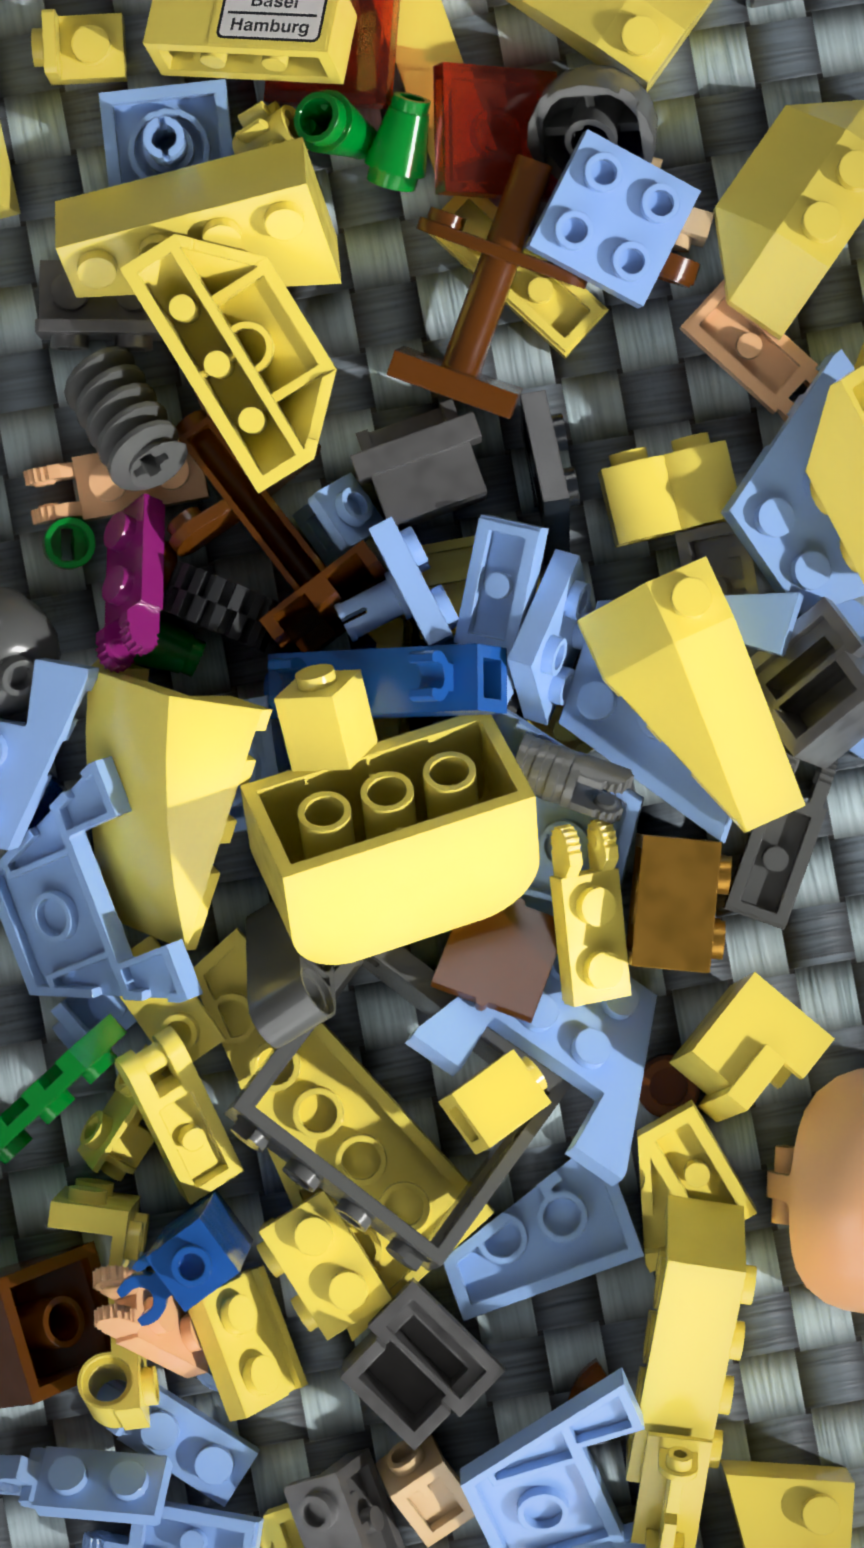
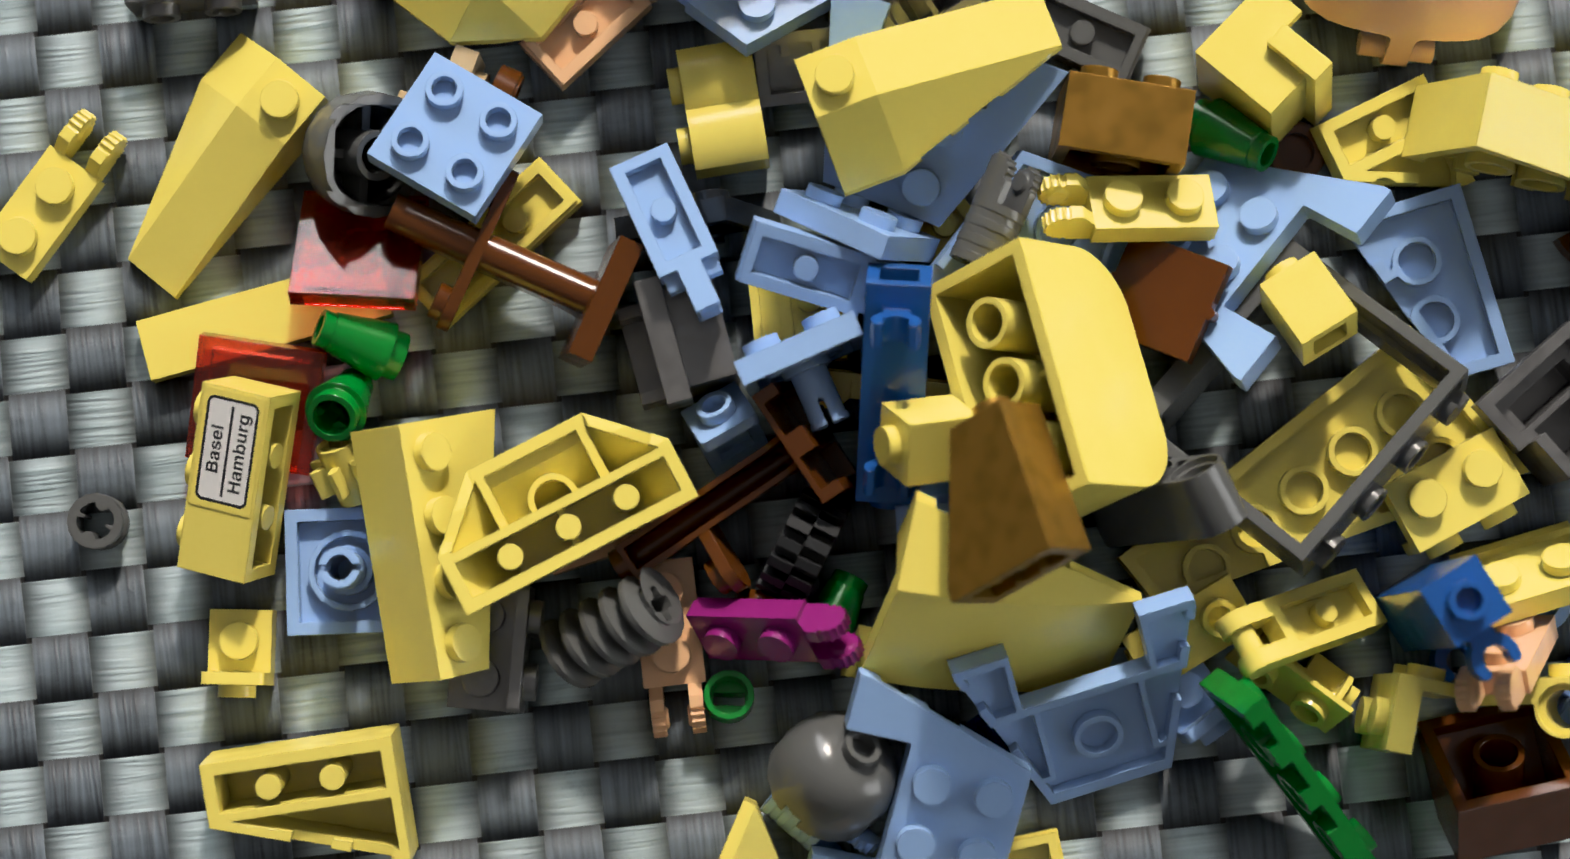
camera: 90 degrees left, 5 degrees down
none -> light blue hinge [609,143,724,323]
none -> pearl gold slope [948,396,1091,604]
none -> green cone [1188,98,1279,172]

